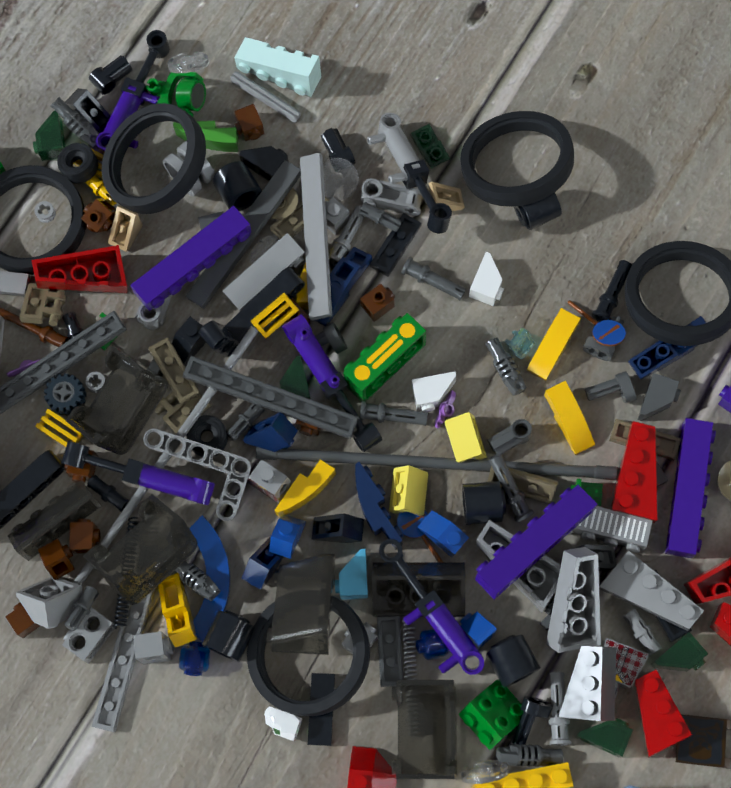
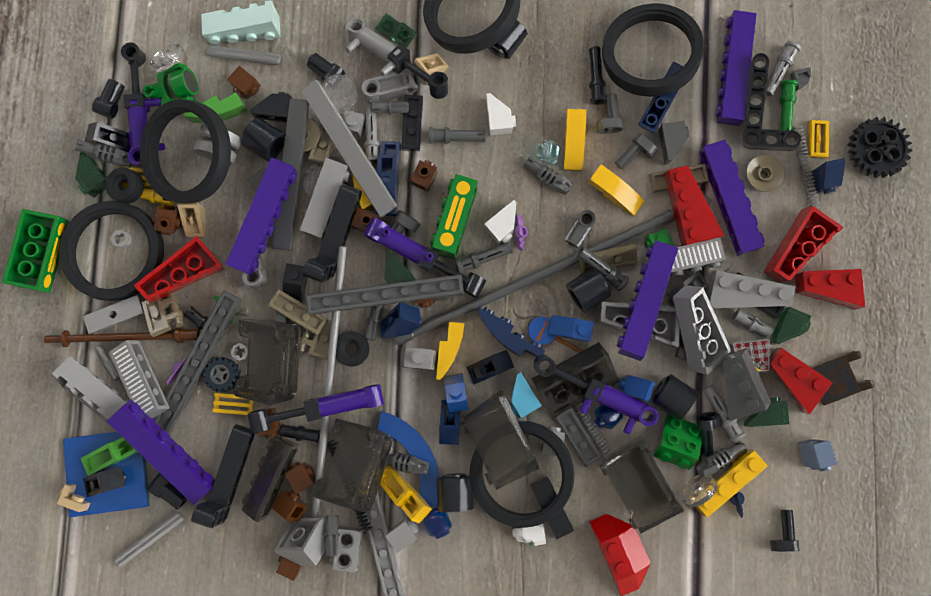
camera: 30 degrees left, 10 degrees up
light grey beam [143,428,251,521] -> none
yellow tile [251,292,299,339] -> none
light yellow panel [389,465,428,516] -> none
light yellow panel [445,412,487,463] -> none
blue piece [568,300,626,346] -> none

